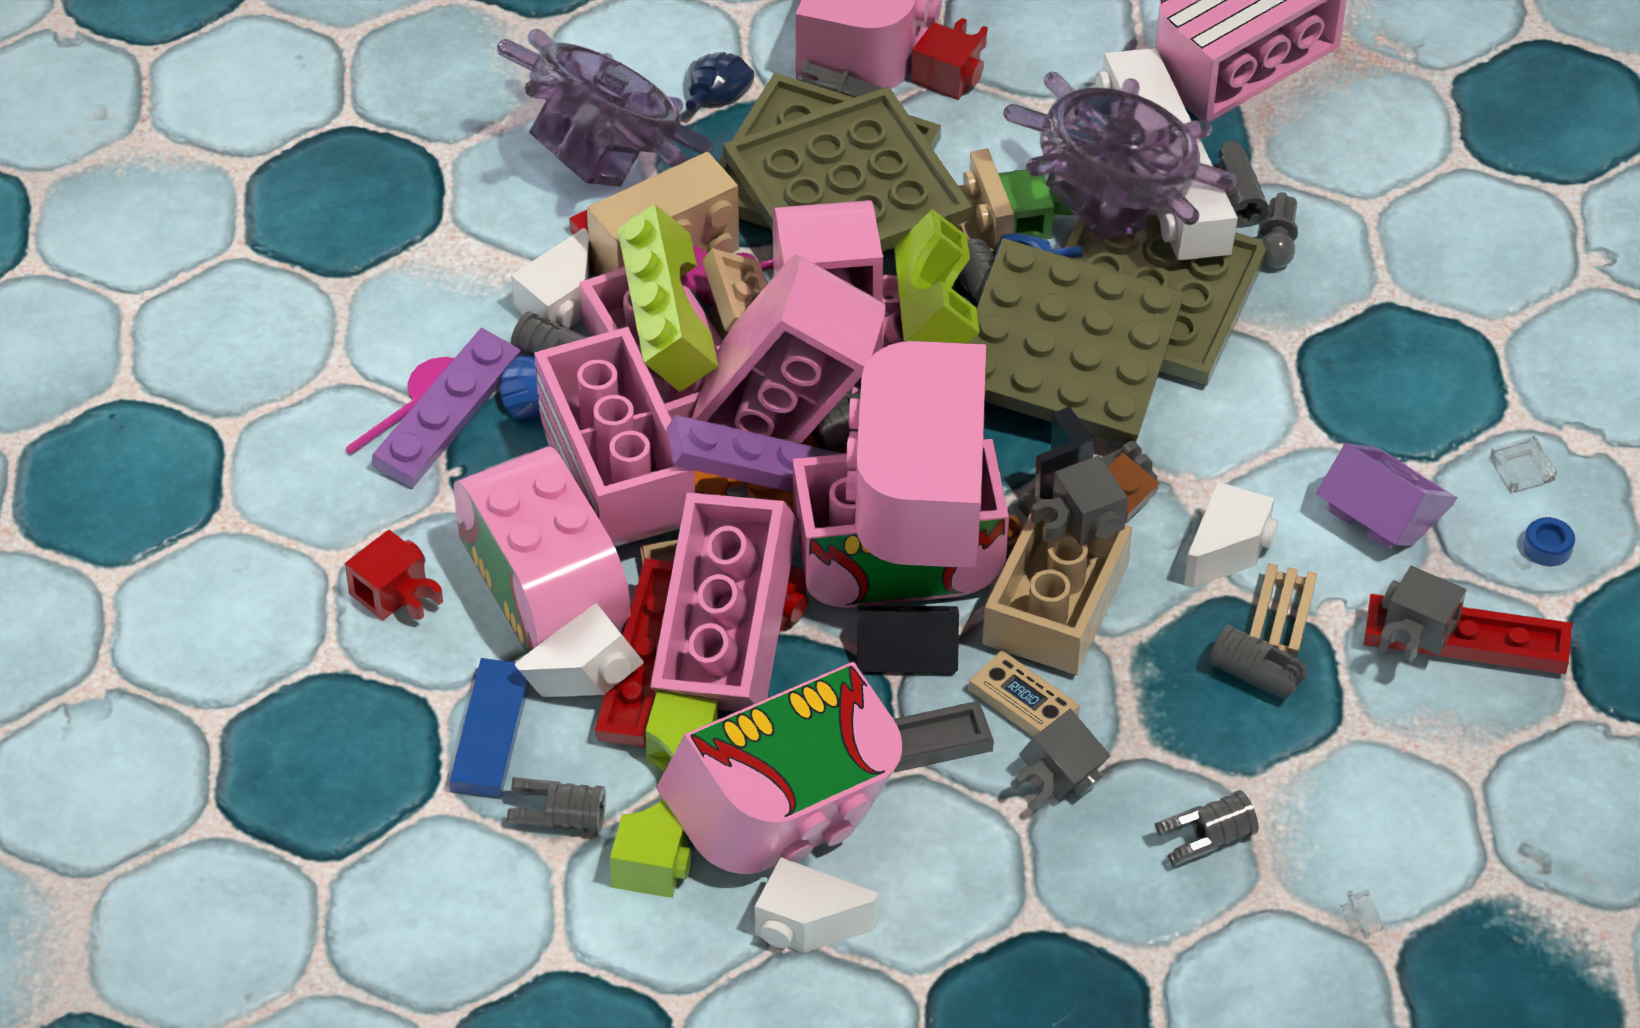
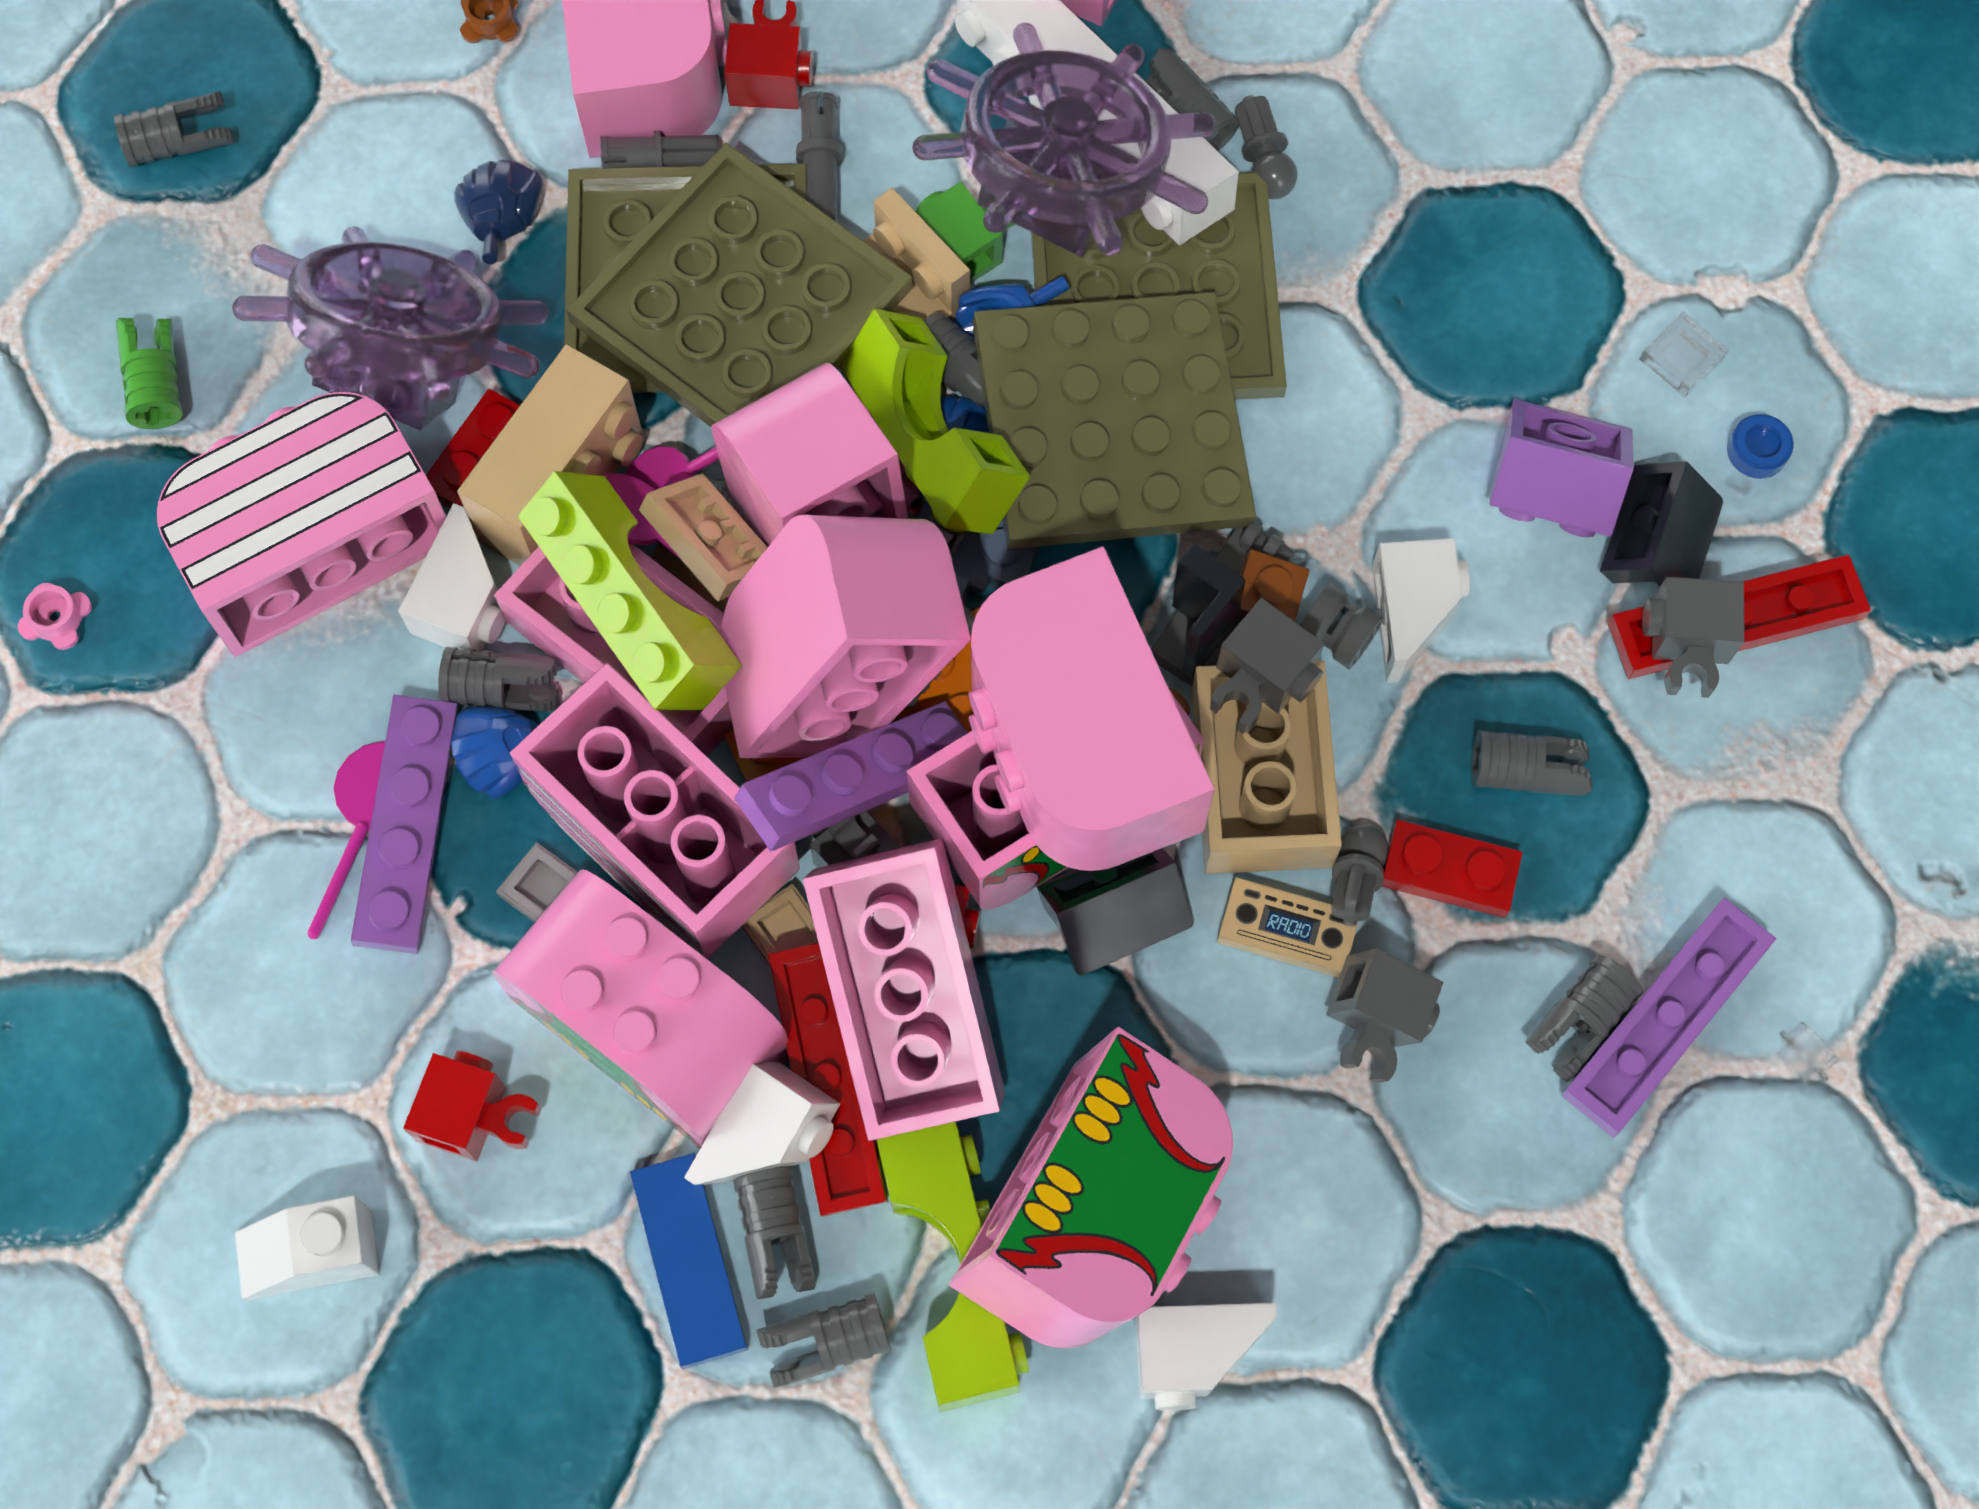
camera: 25 degrees left, 20 degrees up
dark grey tile [894,701,994,773] -> none
tan tile [1250,563,1317,658] -> none
none -> bright pink plate [18,583,92,650]
none -> bright green hinge [116,318,183,429]
none -> bright pink brick [157,392,446,658]
none -> white slope [235,1196,379,1301]
none -> dark grey hinge [733,1167,816,1299]
none -> dark grey pin [796,91,843,223]
none -> dark grey wheel [1300,583,1384,670]
none -> dark grey axle [1331,825,1389,926]
none -> red plate [1382,819,1523,918]
none -> medium lavender plate [1561,897,1777,1139]
none -> black panel [1600,461,1723,587]

